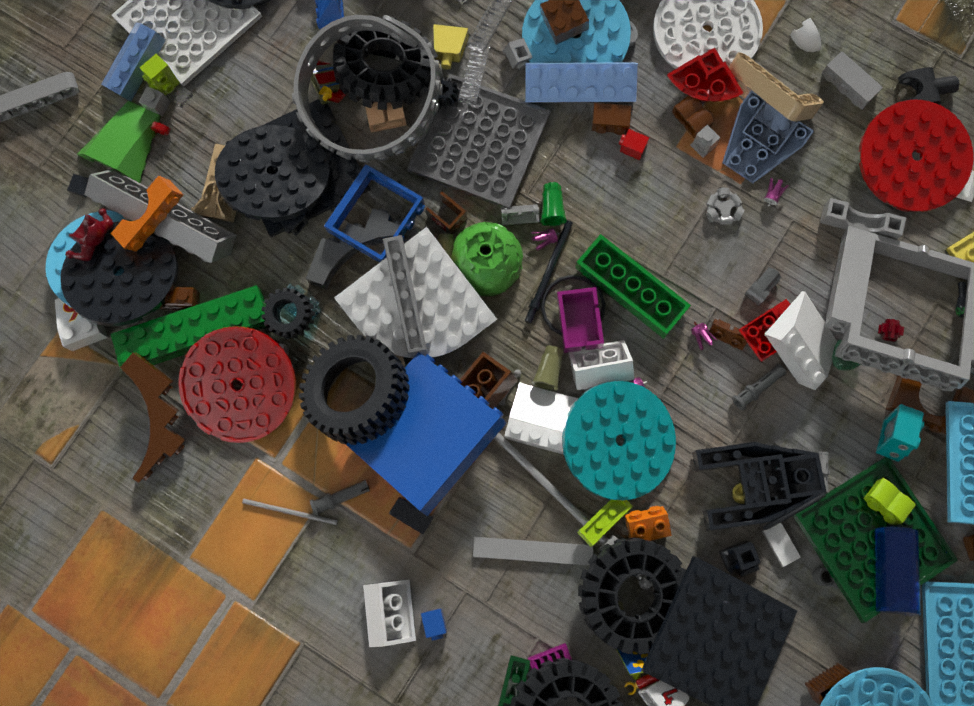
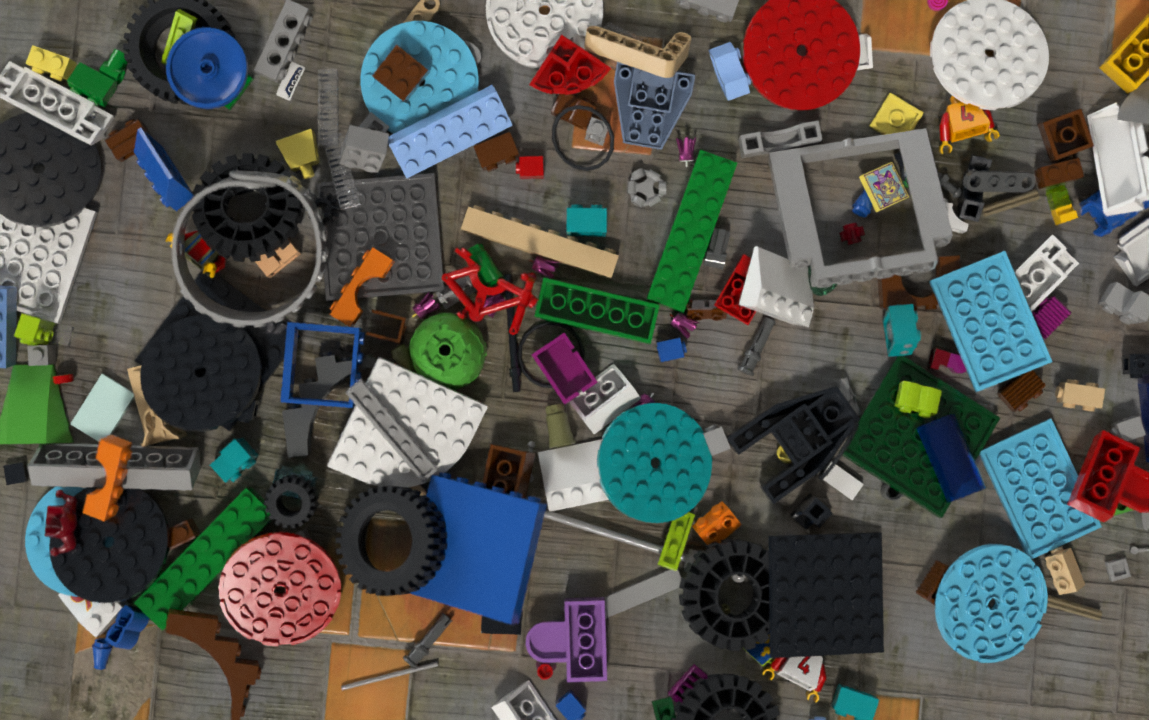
camera: 30 degrees left, 10 degrees up
none -> light aqua tile [70,374,135,442]
none -> blue cone [92,638,113,670]
none -> blue brick [105,605,149,650]
none -> teal brick [210,438,259,483]
none -> orange arch [330,247,395,327]
none -> light grey brick [339,125,389,173]
none -> flat silver piece [412,292,441,319]
none -> red piece [442,247,539,335]
none -> tan brick [461,205,619,279]
none -> medium lavender brick [526,597,607,682]
none -> flat silver piece [529,255,559,279]
none -> red piece [536,662,556,680]
none -> black piece [552,105,614,171]
none -> teal brick [567,204,607,237]
none -> green brick [646,150,737,313]
none -> blue brick [656,338,687,363]
none -> light grey brick [703,424,731,456]
none -> light blue brick [709,42,751,101]
none -> blue cone [852,189,872,218]
none -> tile [859,162,909,212]
none -> leg [927,348,966,374]

